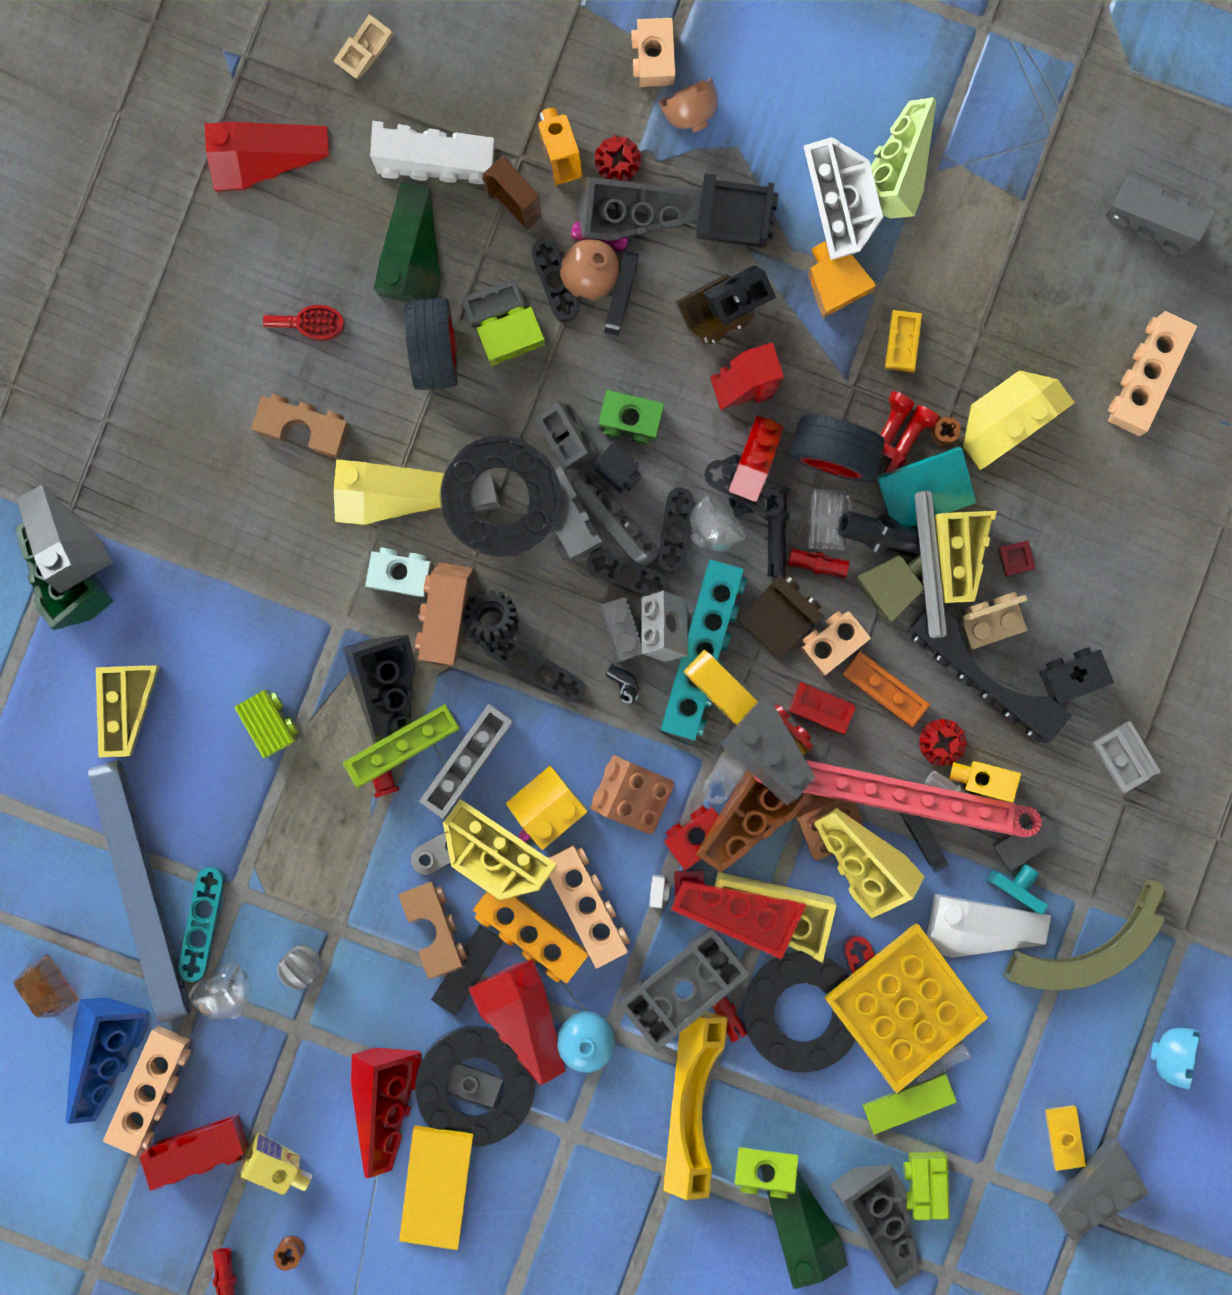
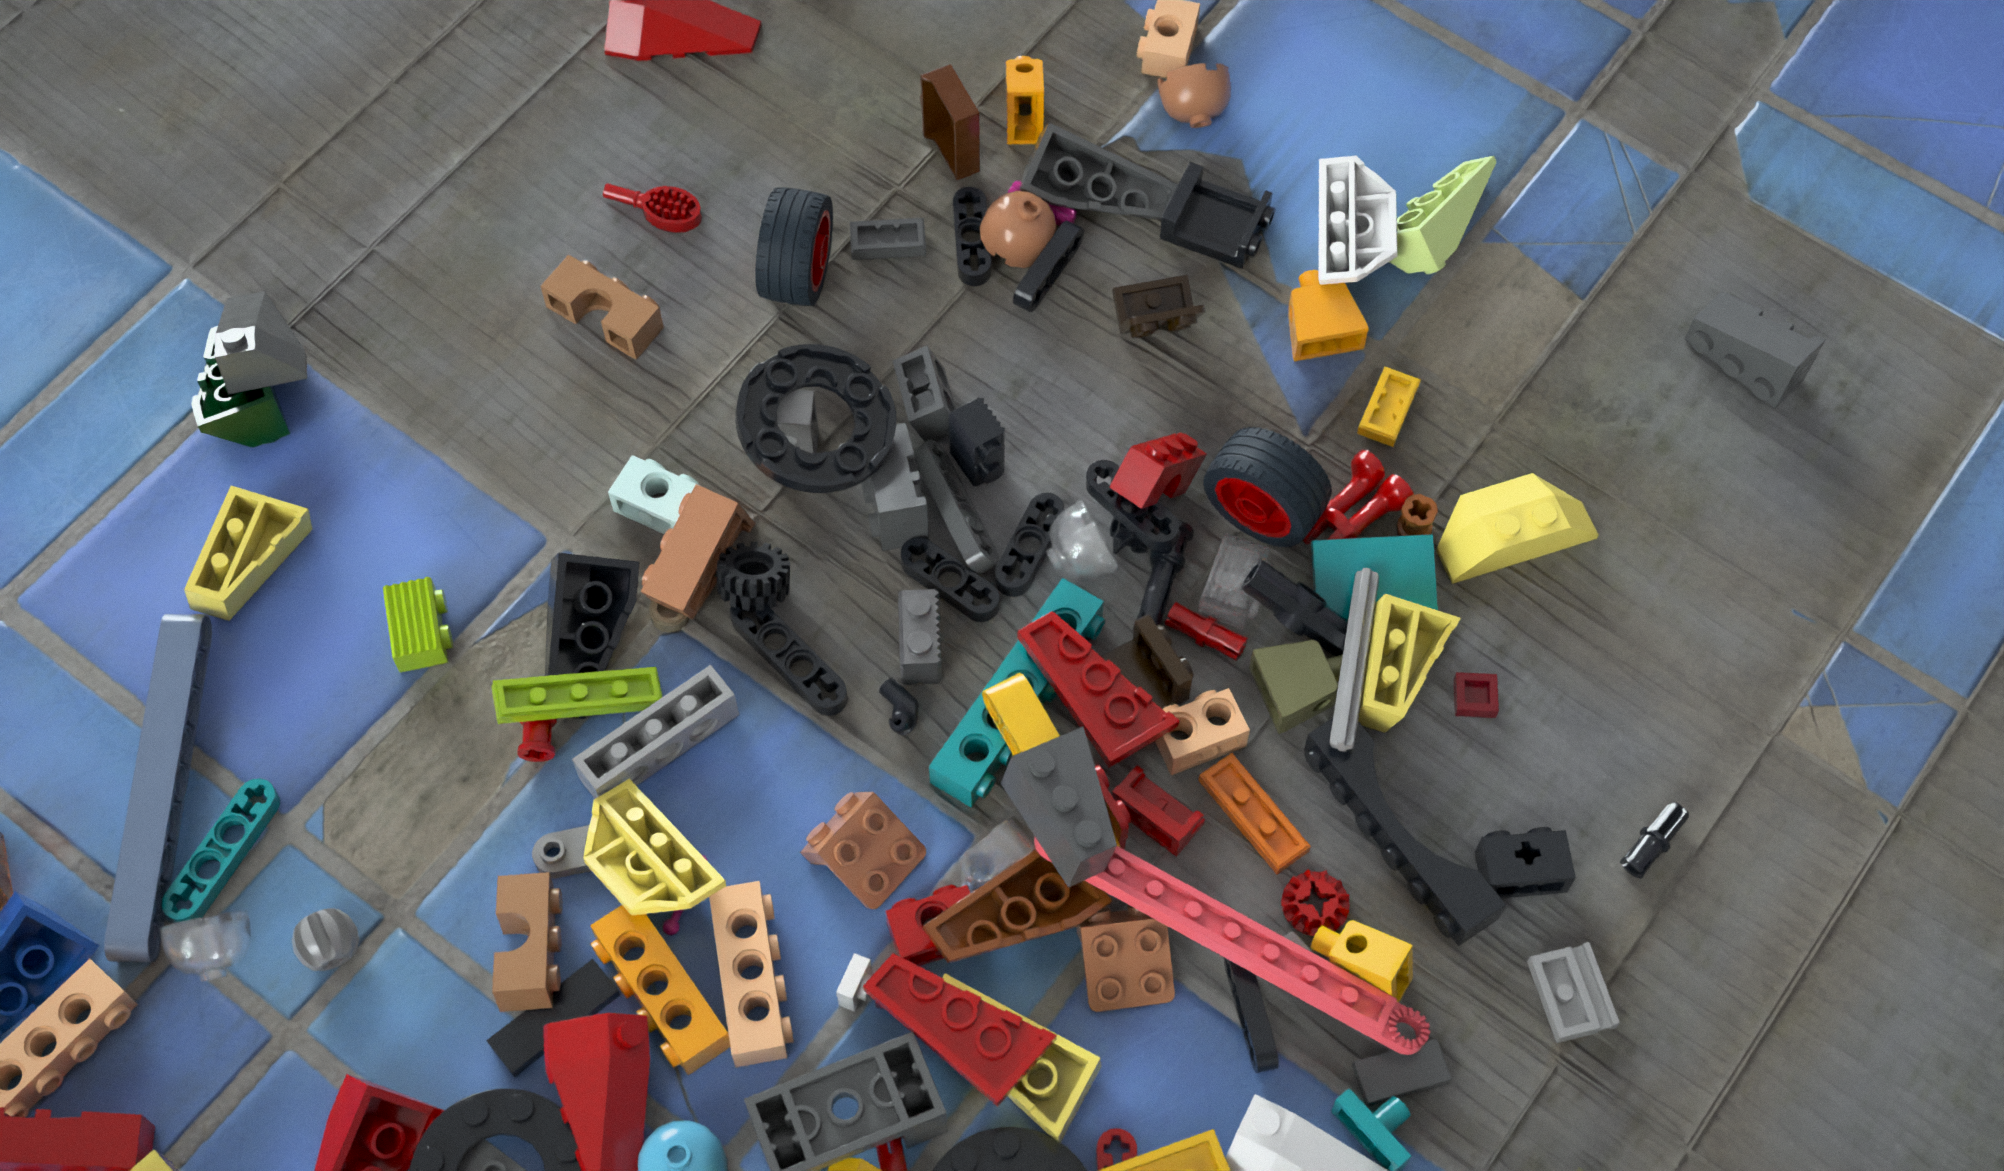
camera: 20 degrees right, 25 degrees down
light yellow wedge [334,460,444,525] -> none
white wedge [370,121,496,184] -> none
dark green wedge [374,182,441,302] -> none
lime brick [476,306,545,366] -> none
yellow slope [505,765,588,850] -> none
red gear [595,135,641,181] -> none
bright green brick [598,390,664,445] -> none
light grey brick [641,591,688,662] -> none
black brick [703,265,776,325] -> none
red wedge [710,342,784,410] -> none
light yellow wedge [814,808,925,919] -> none
tan bracket [959,592,1028,650] -> none
light nougat brick [1108,311,1197,436] -> none
none -> red wing [1017,611,1180,768]
none -> black axle [1620,802,1689,879]

